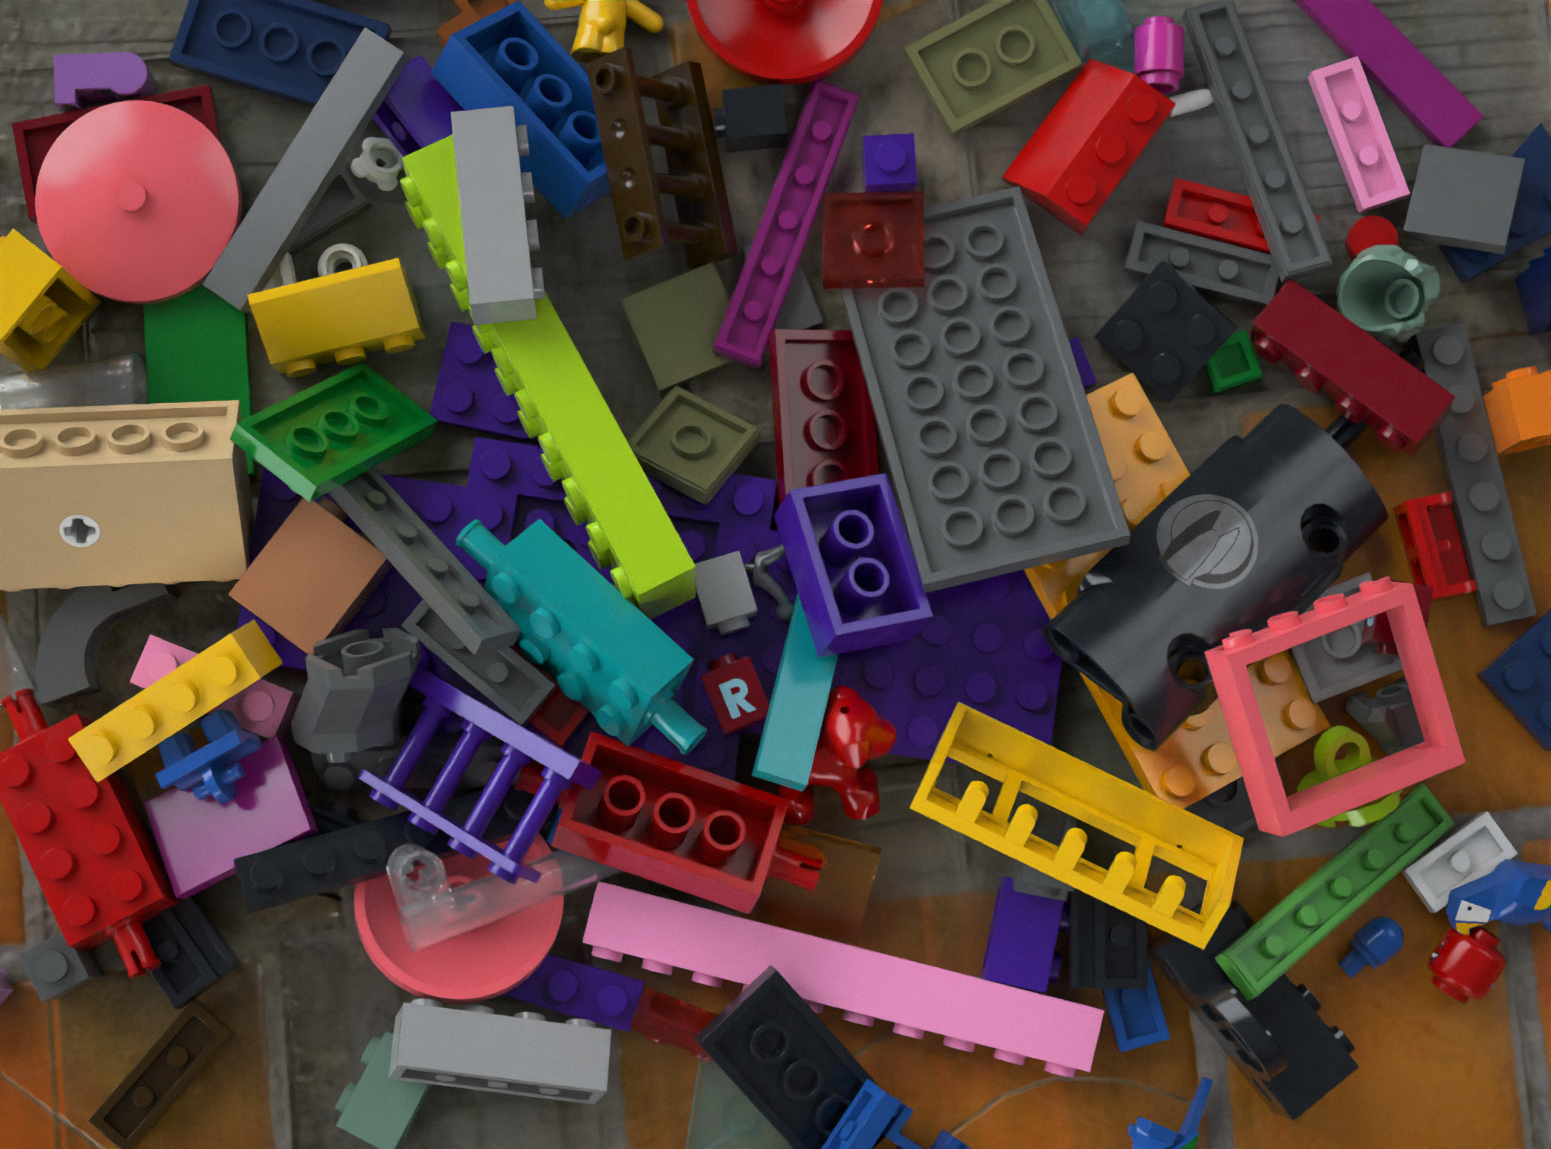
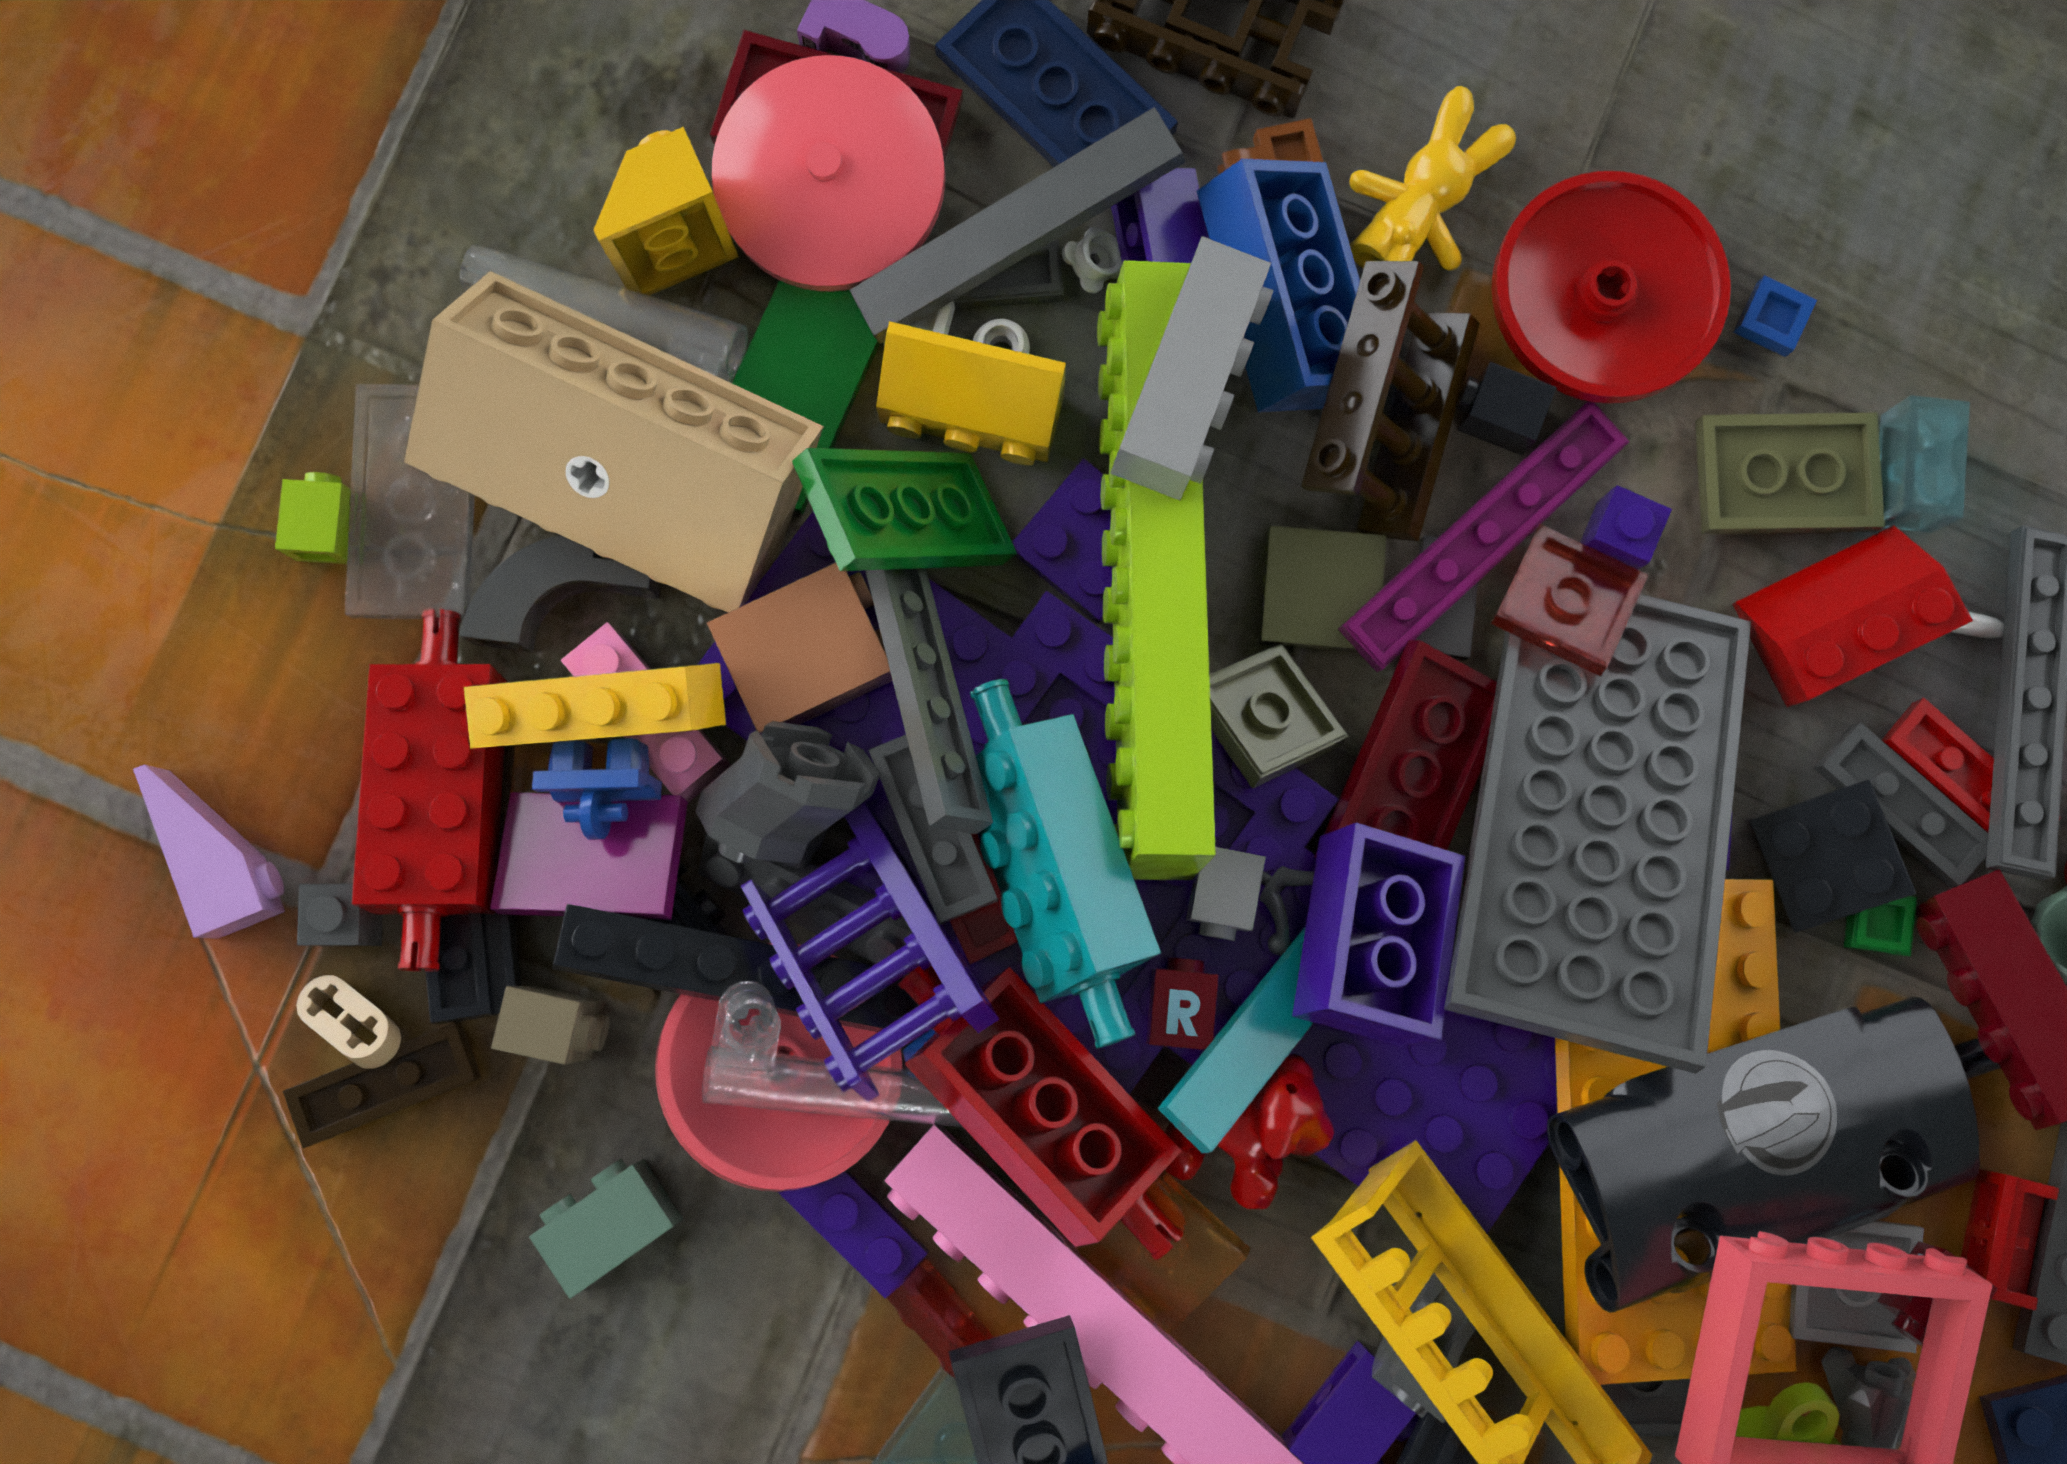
camera: 30 degrees right, 0 degrees up
light grey brick [388,998,611,1104] -> none
dark pink brick [1134,16,1184,94] -> none
none -> tan beam [296,975,401,1069]
none -> dark tan brick [491,986,610,1065]

